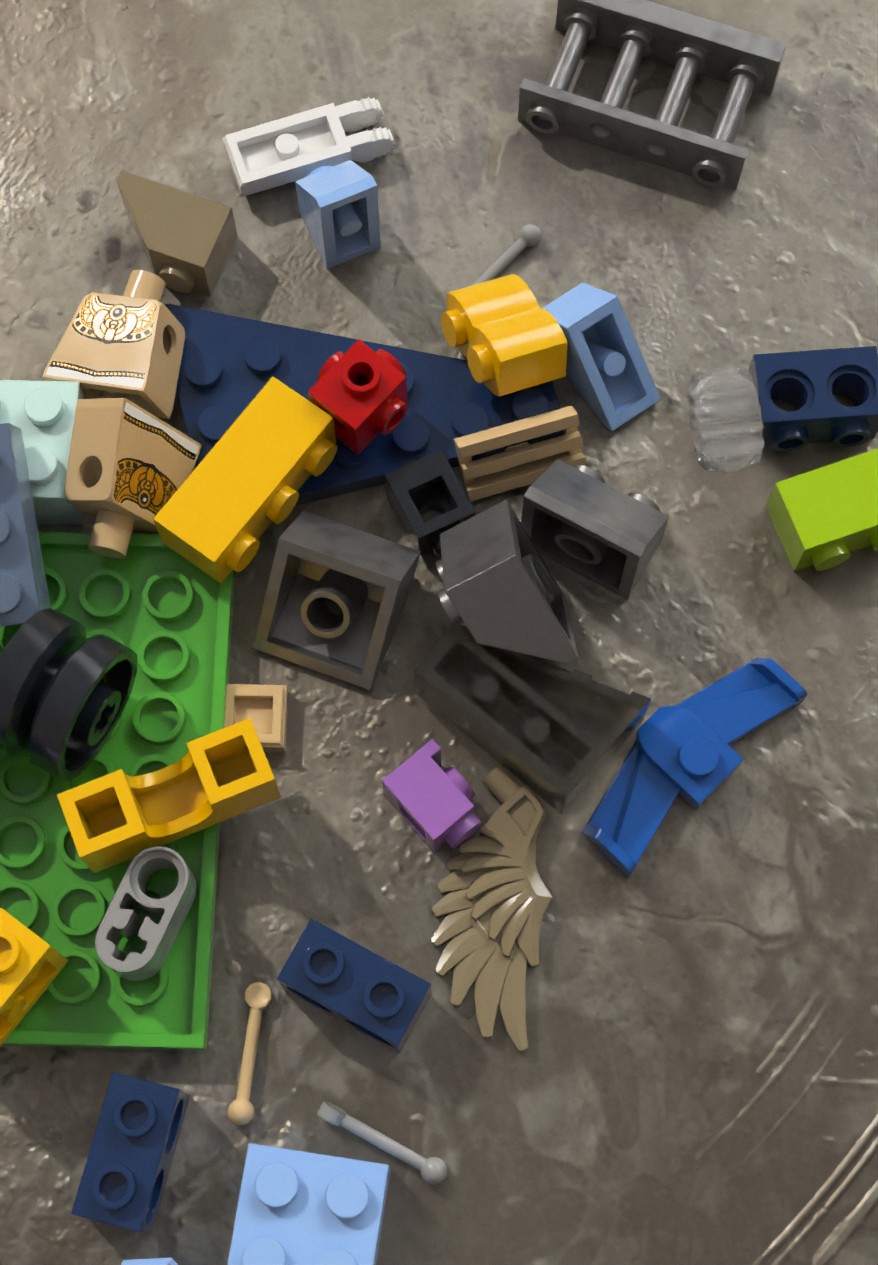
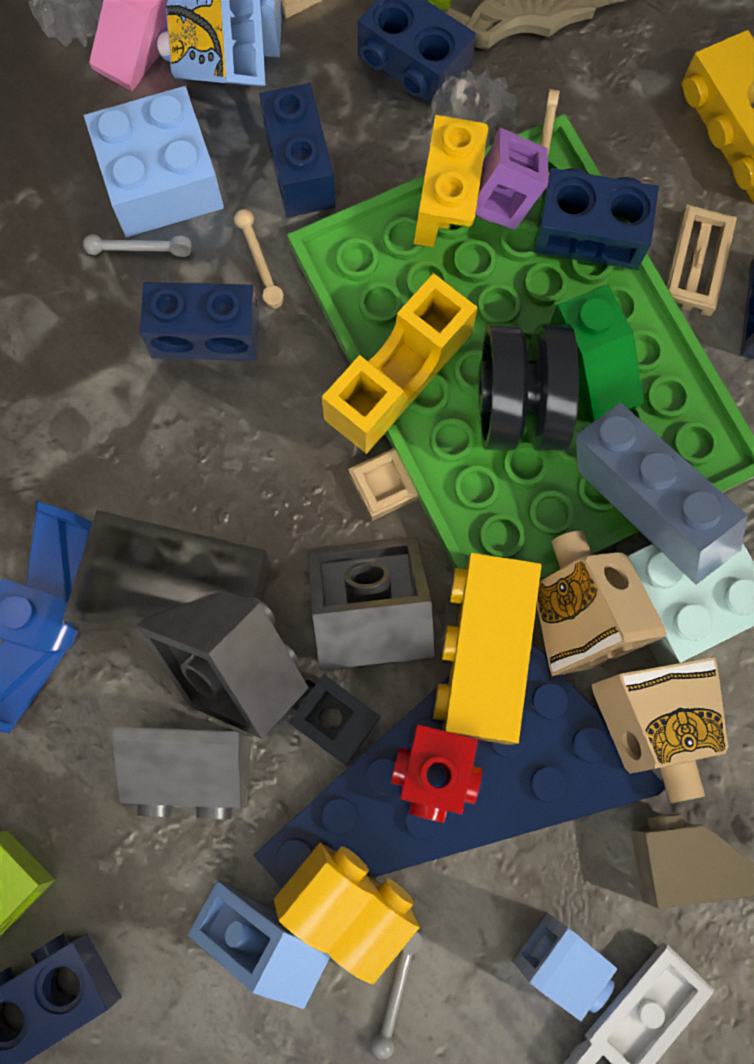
camera: 150 degrees right, 5 degrees up
light grey beam [95,846,197,981] -> none
medium lavender brick [382,739,482,853] -> none
dark tan animal [431,764,552,1052] -> none
tan tile [454,405,587,502] -> none
clear gear [687,367,764,473] -> none

